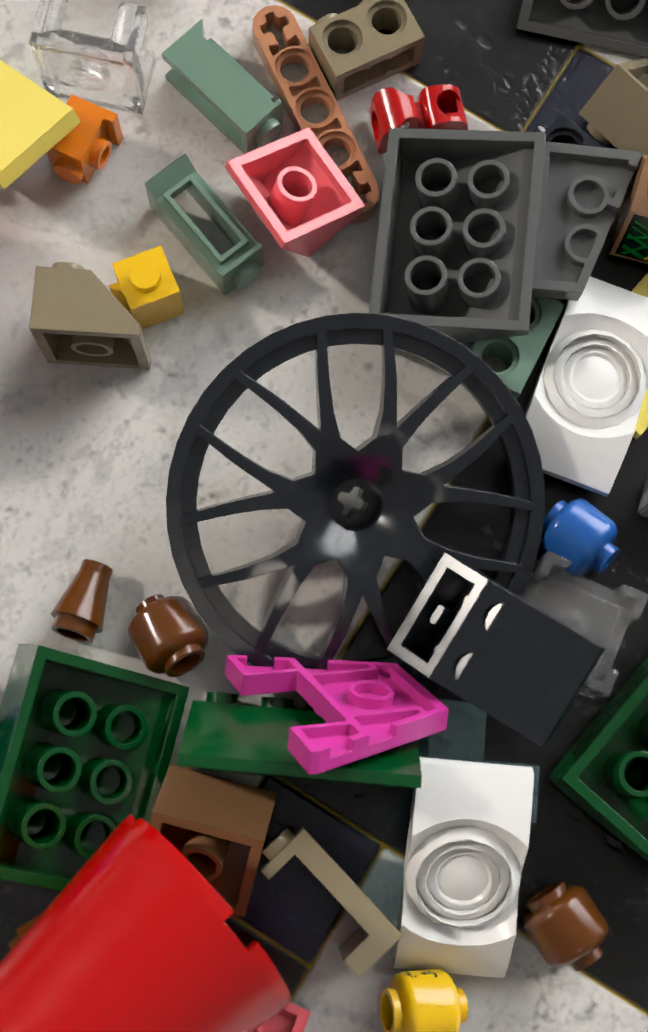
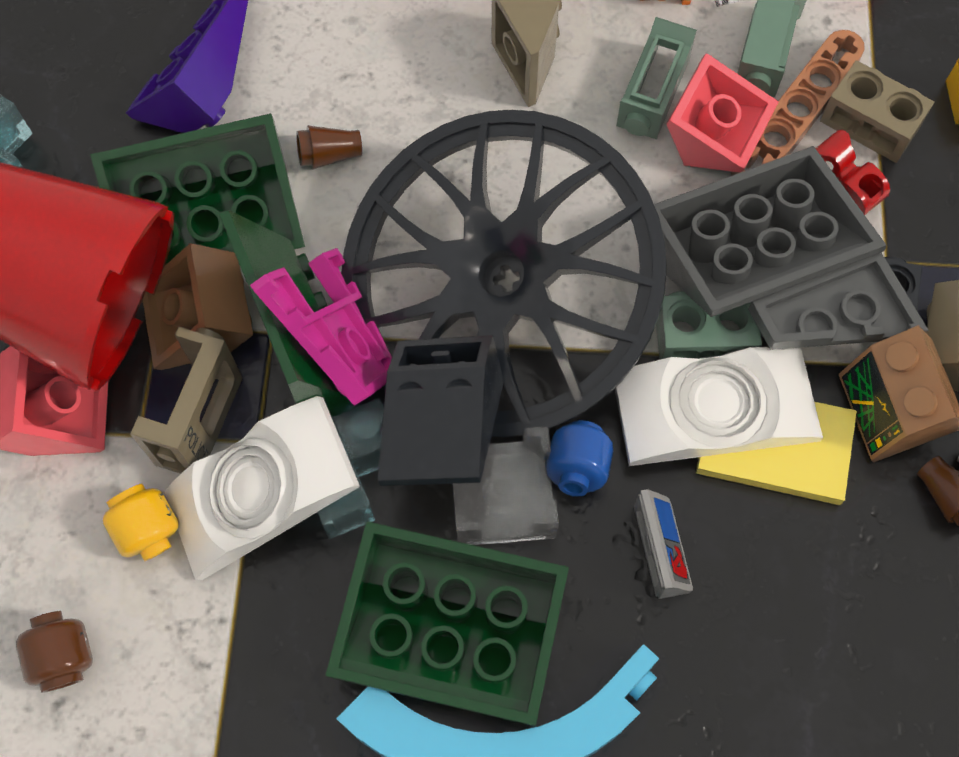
camera: 70 degrees right, 10 degrees down
yellow brick [108,245,185,329] -> none
reddish brown head [128,594,209,677] -> none
reddish brown head [524,880,609,971] -> none

